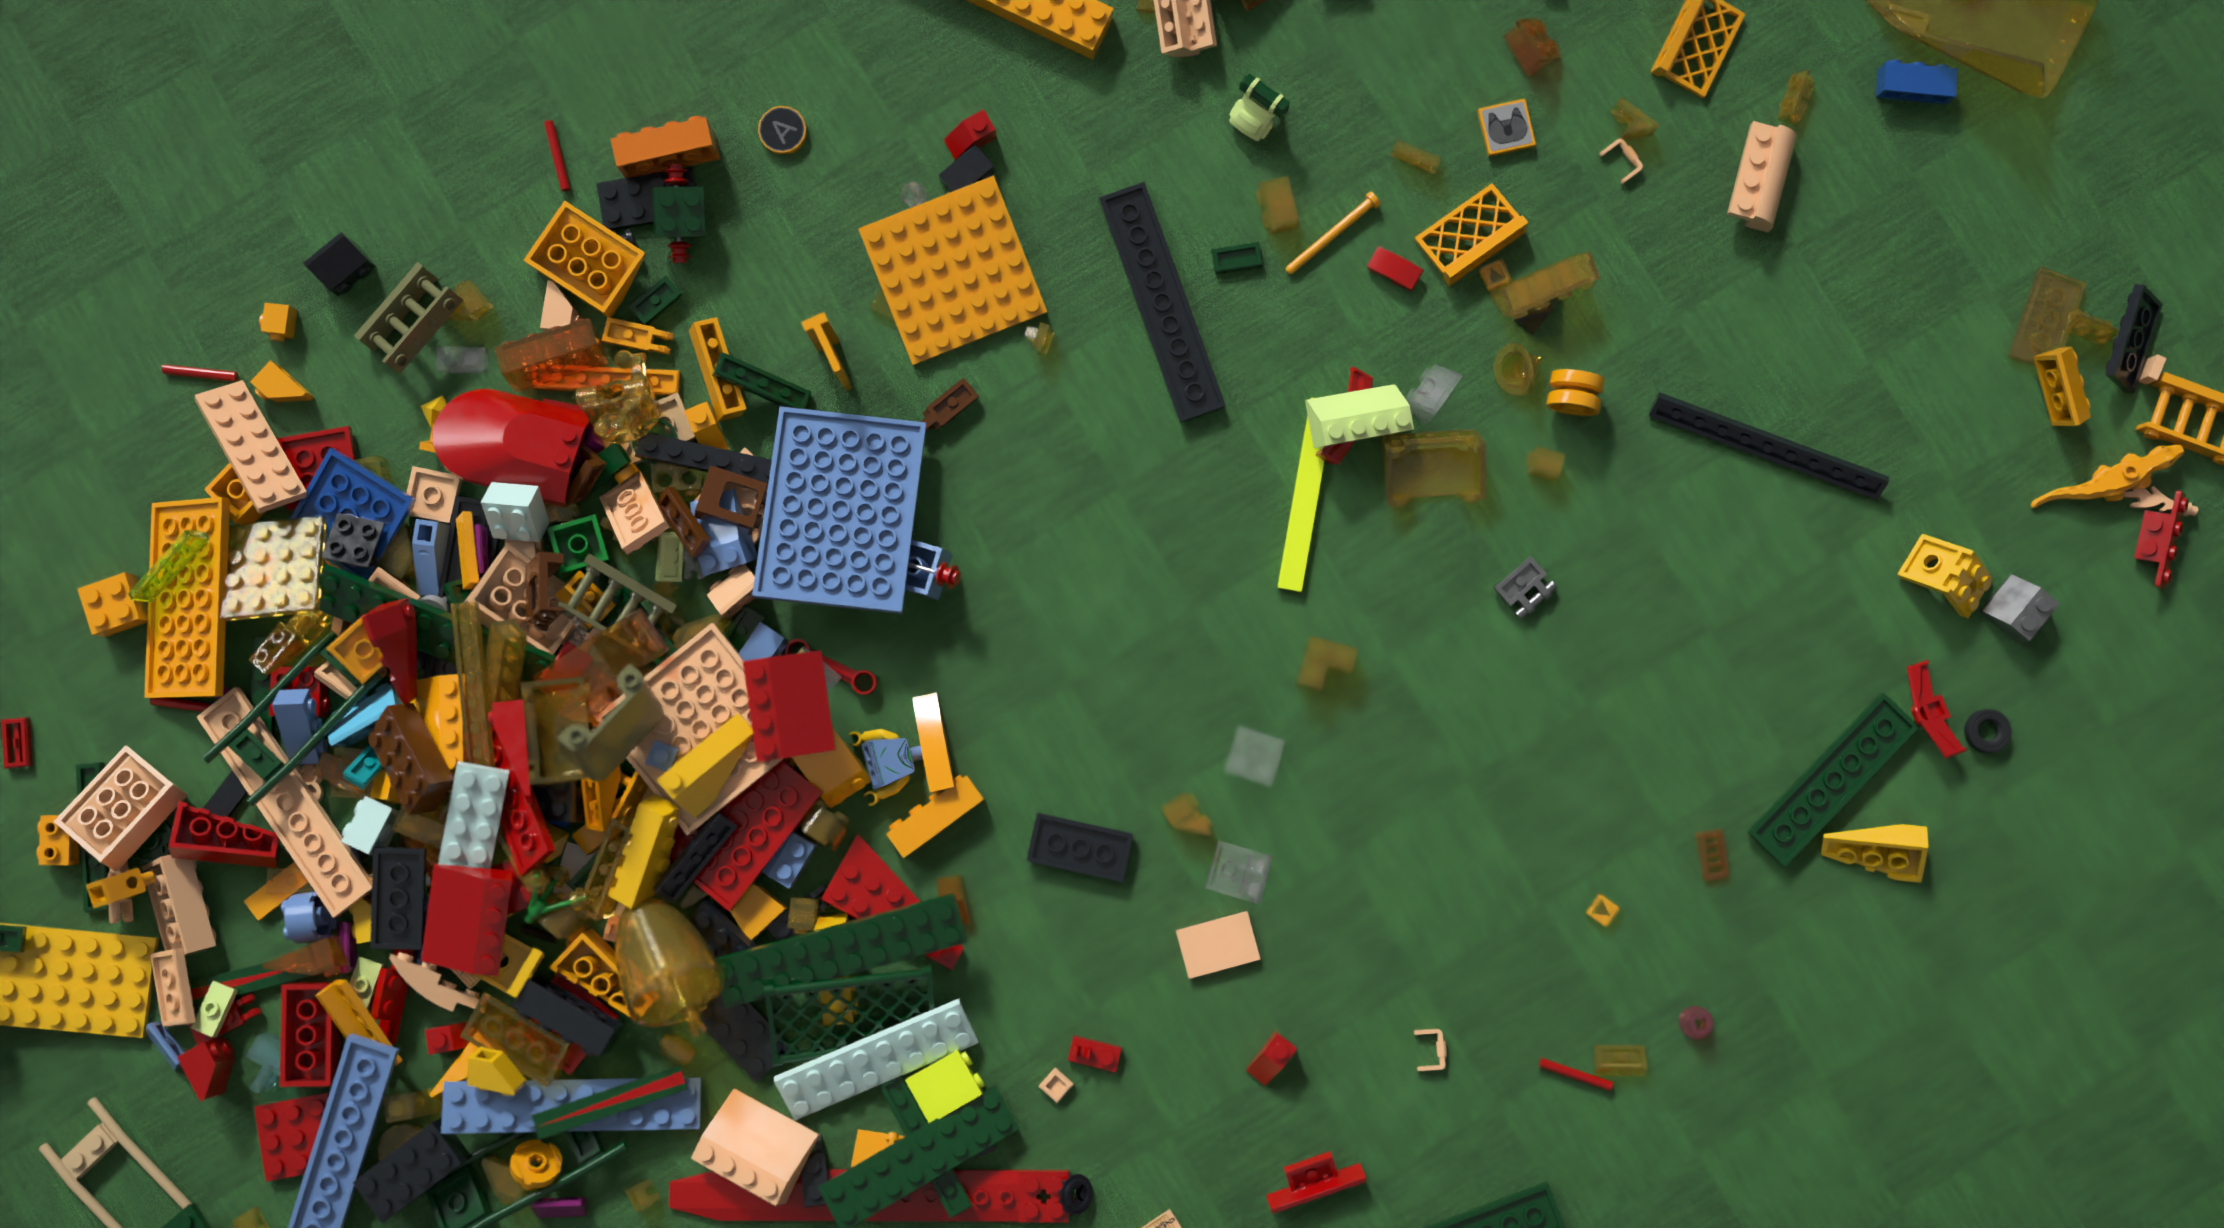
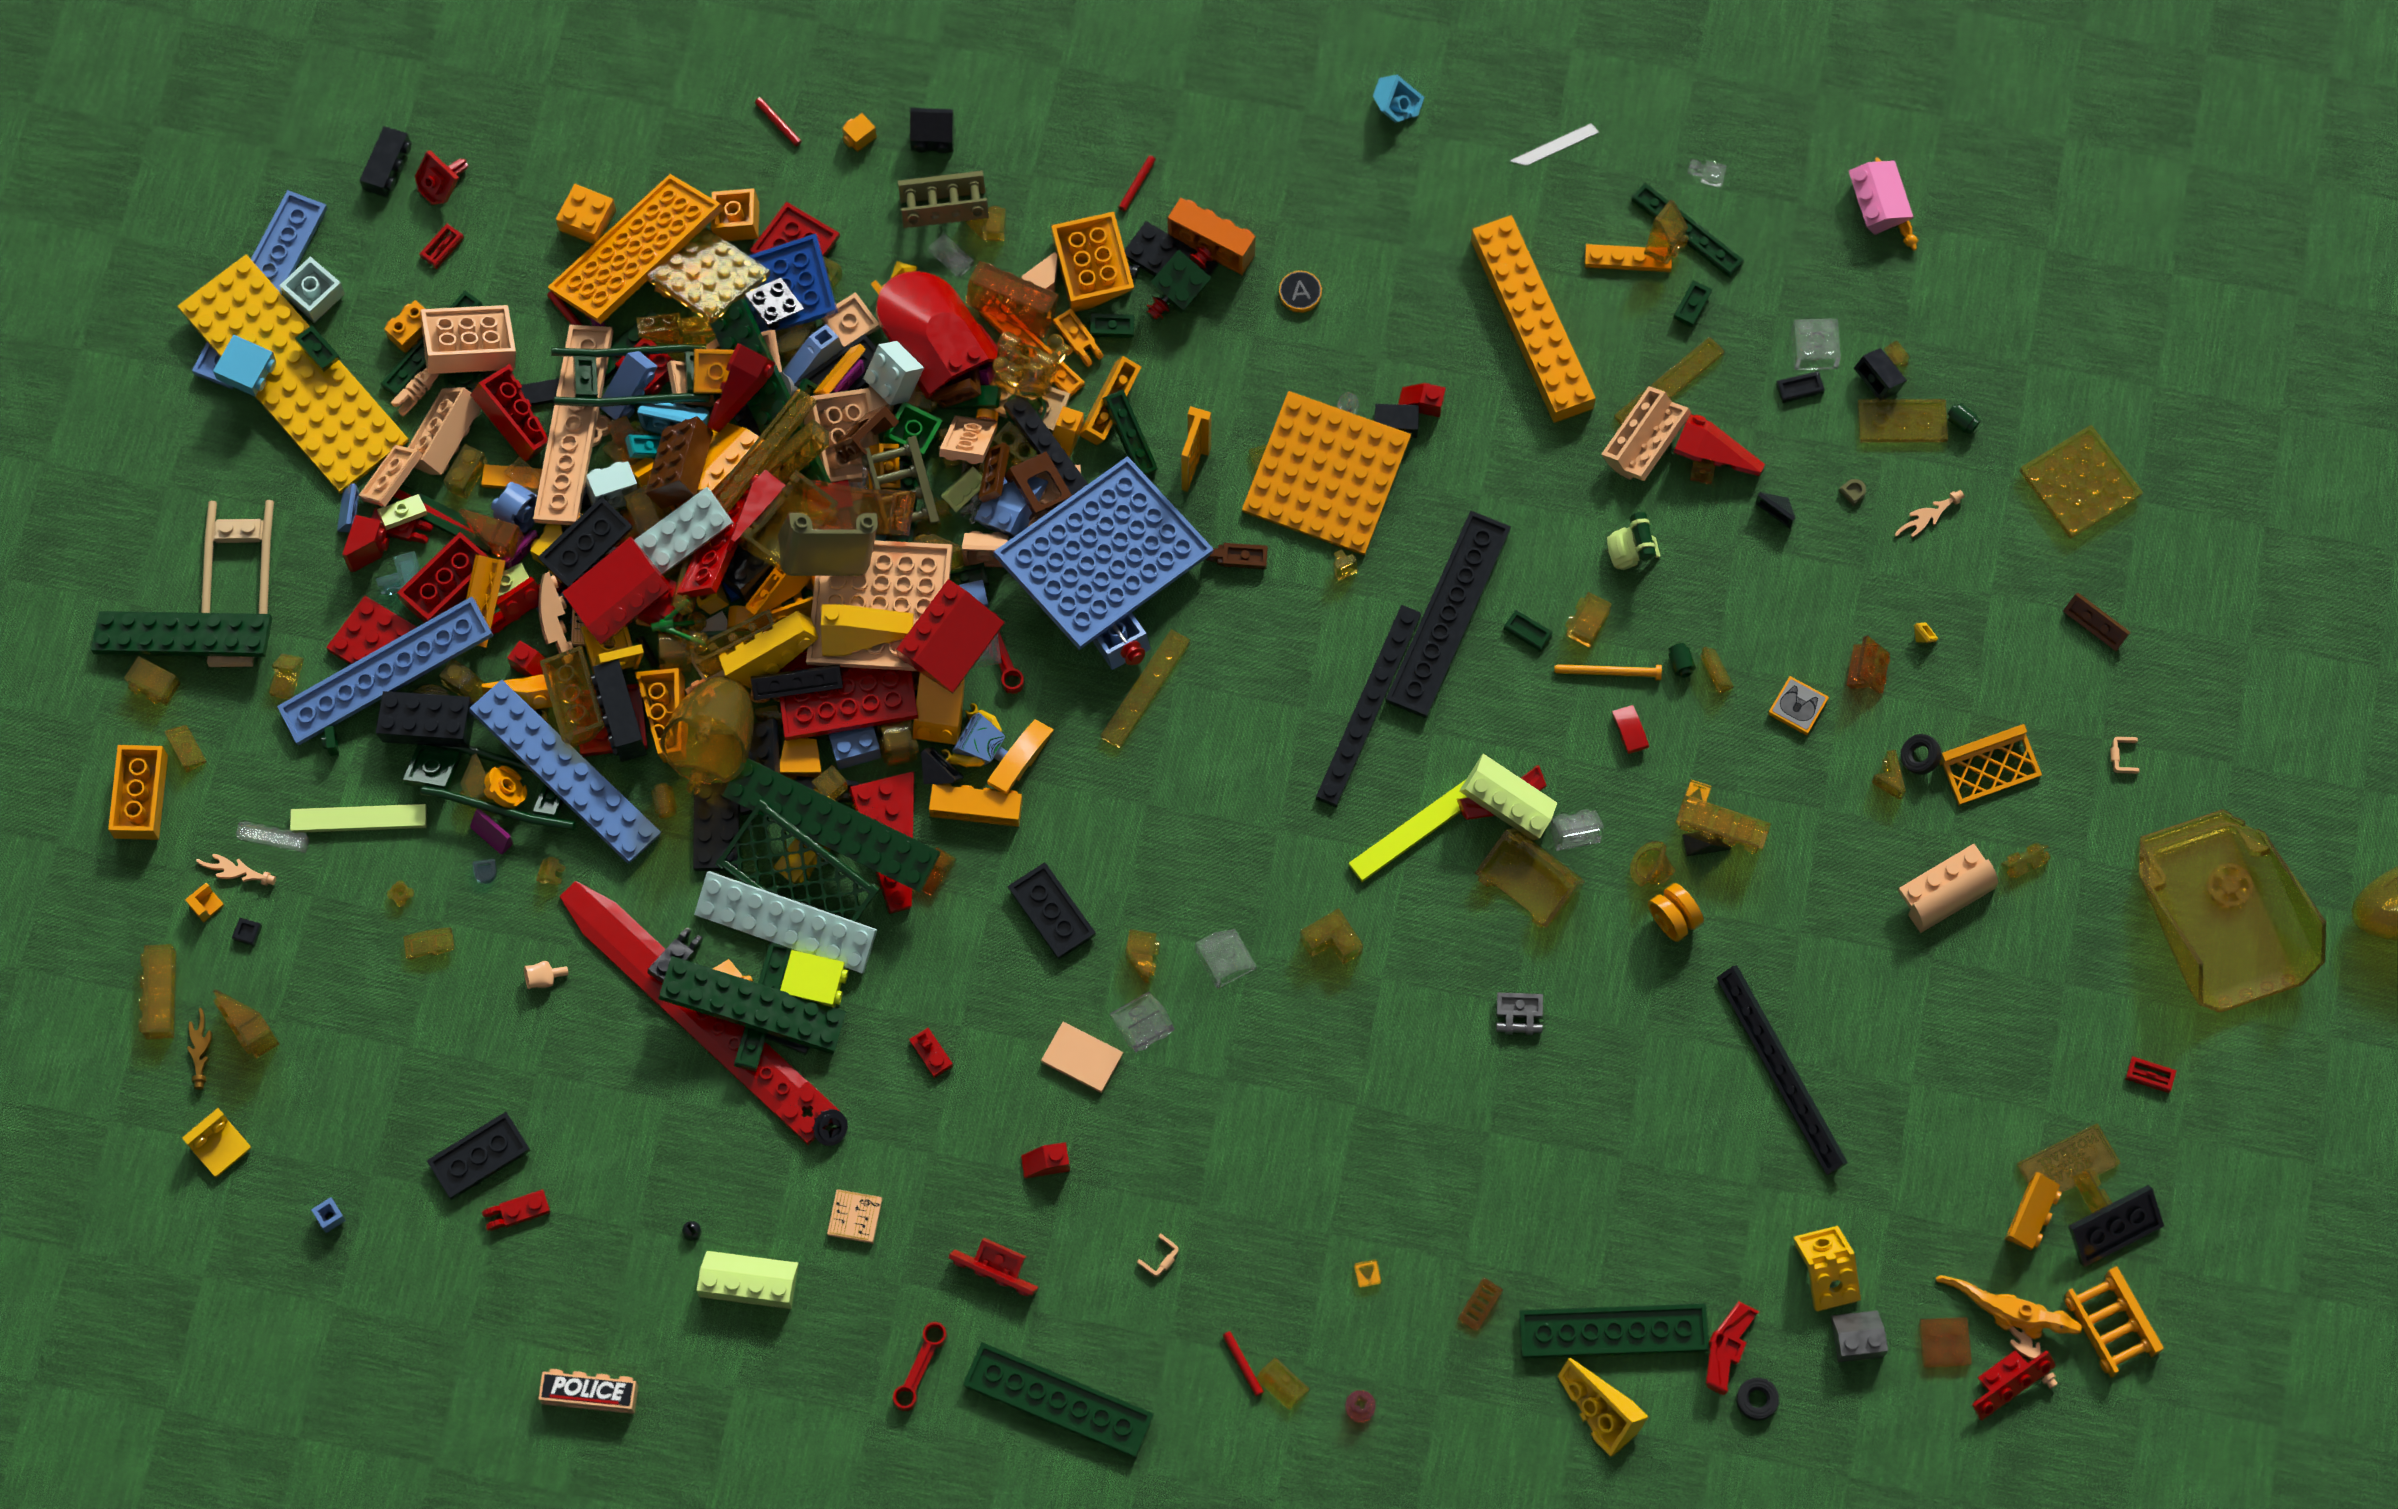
camera: 45 degrees right, 15 degrees down
light orange torso [86,868,155,908] -> none
clear neon green tile [128,530,210,602] -> none
light nougat plate [195,380,307,513] -> none
light orange slope [250,360,314,402] -> none
yellow slope [467,1047,526,1096] -> none
dark green tile [532,1065,688,1140] -> none
medium blue plate [645,740,680,772] -> none
light nougat slope [691,1089,819,1206] -> none
light nougat tile [1039,1067,1074,1103] -> none
light orange fence [1415,183,1528,286] -> none
clear yellow brick [1525,446,1566,481] -> none
light nougat piece [1599,139,1643,184] -> none
blue brick [1876,60,1958,104] -> none
light nougat tile [2138,354,2167,385] -> none
none -> clear yellow brick [444,444,488,499]
none -> black slope [921,747,964,784]
none -> clear yellow tile [1101,629,1190,749]
none -> black plate [1316,605,1422,807]
none -> dark green brick [1668,643,1696,678]
none -> black tyre [1901,734,1941,775]
none -> clear orange plate [1919,1317,1972,1367]
none -> red tile [2125,1056,2177,1093]

